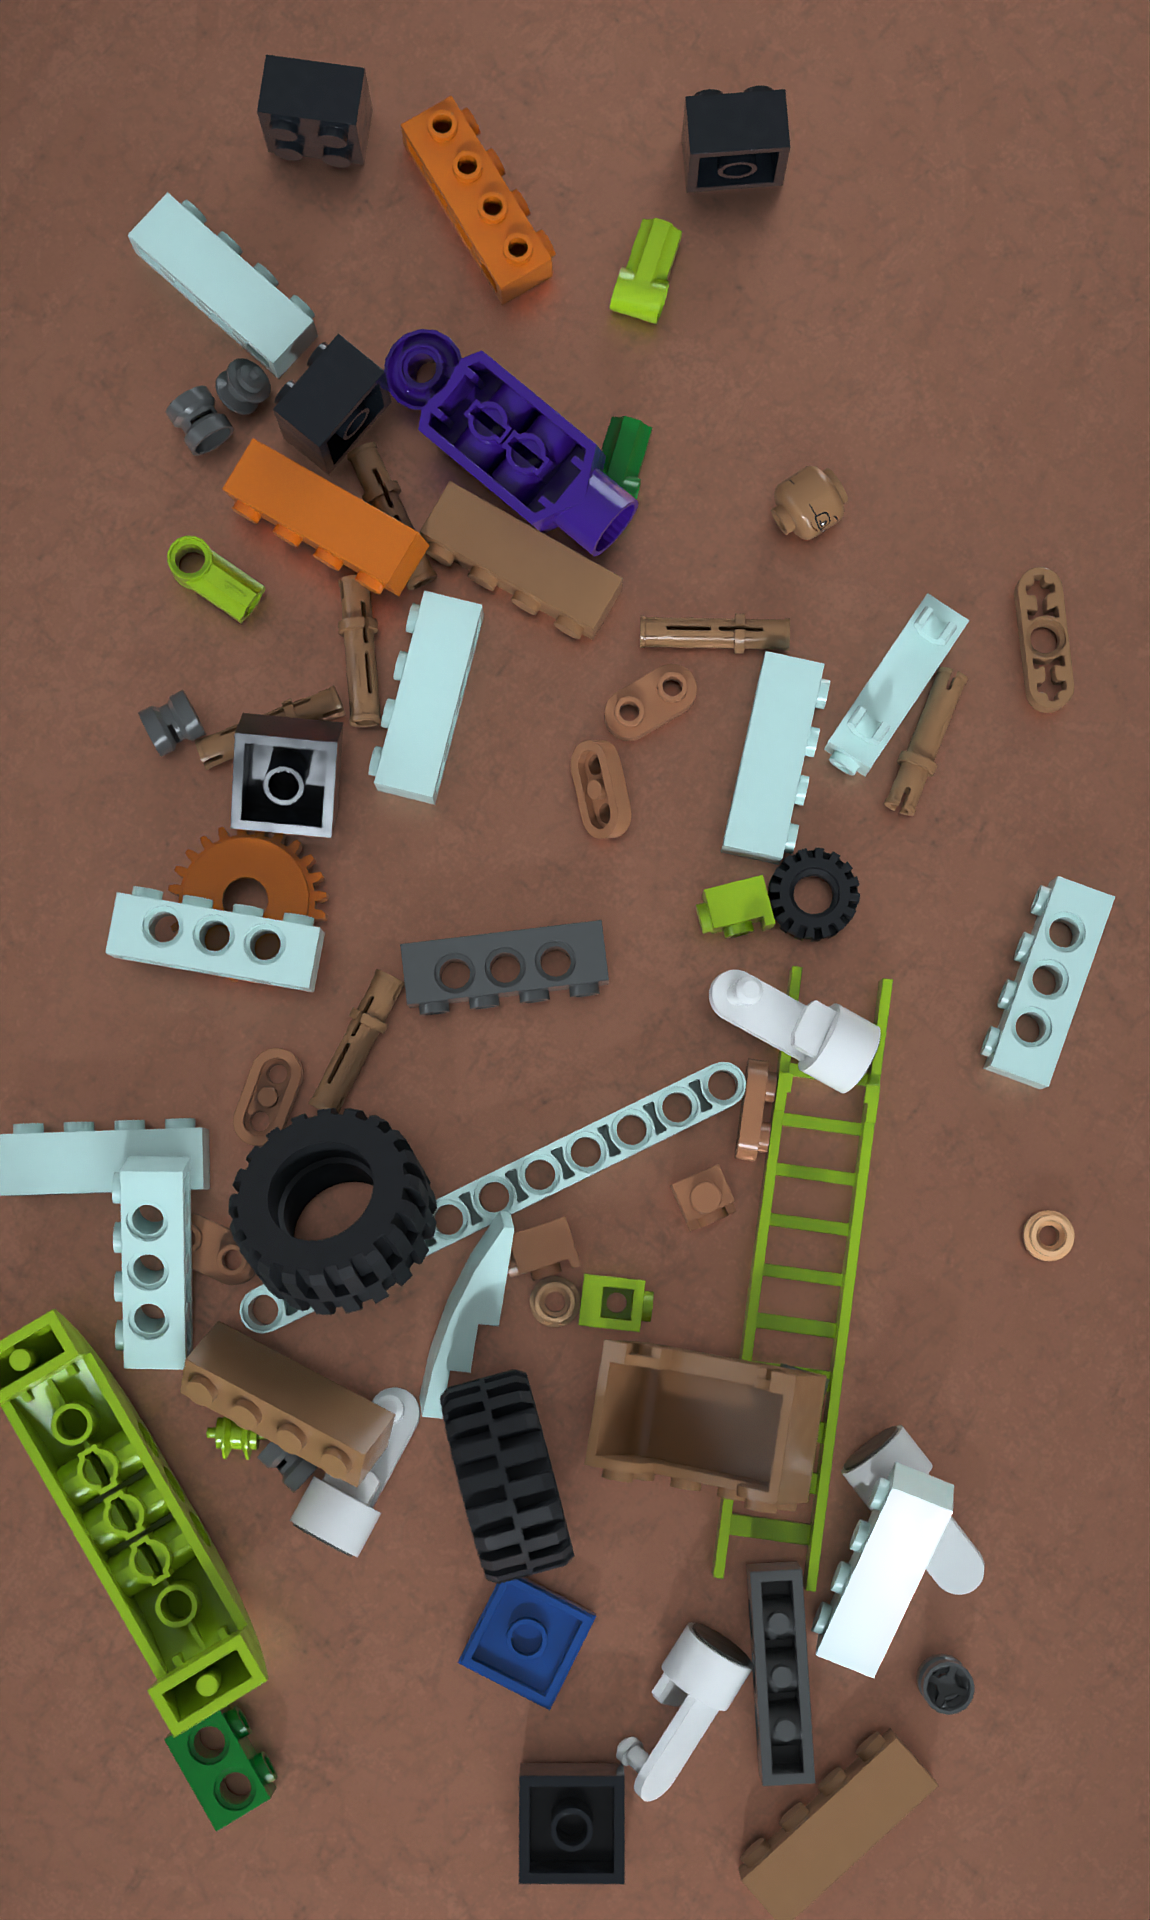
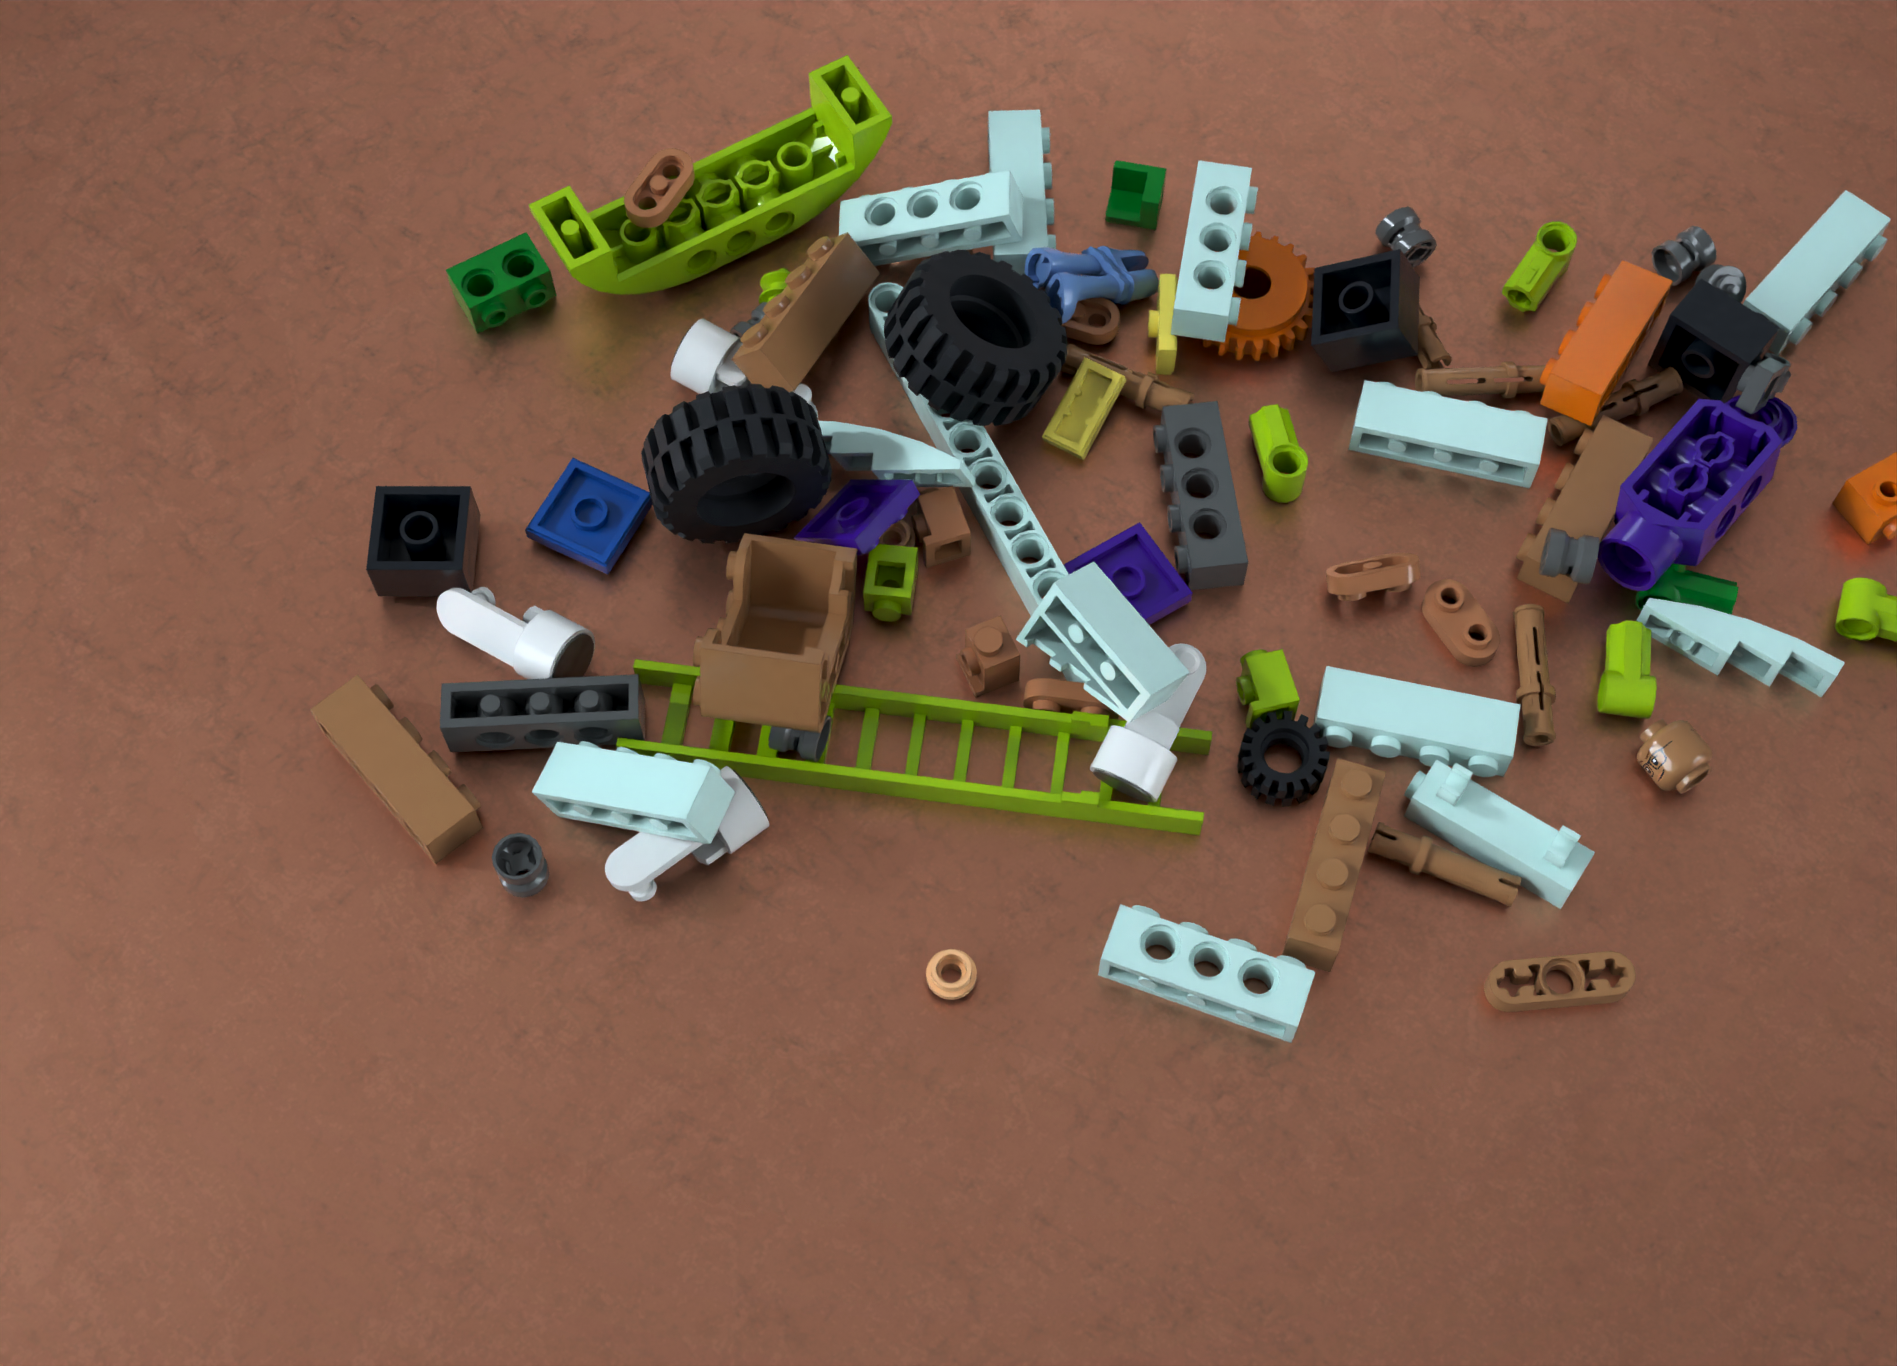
camera: 90 degrees right, 20 degrees down
none -> nougat plate [624,148,695,228]
none -> dark purple plate [794,479,920,555]
none -> light aqua wedge [1016,562,1190,723]
none -> medium blue piece [1025,246,1159,324]
none -> light yellow plate [1042,357,1126,460]
none -> dark purple plate [1064,522,1193,625]
none -> green panel [1105,160,1167,230]
none -> light yellow plate [1148,274,1178,375]
none -> lime piece [1248,404,1308,503]
none -> medium nougat brick [1282,758,1386,972]
none -> dark grey wheel [1539,528,1600,585]
none -> lime piece [1597,620,1657,719]
none -> light aqua slope [1636,598,1845,697]
none -> dark grey plate [1735,353,1791,414]

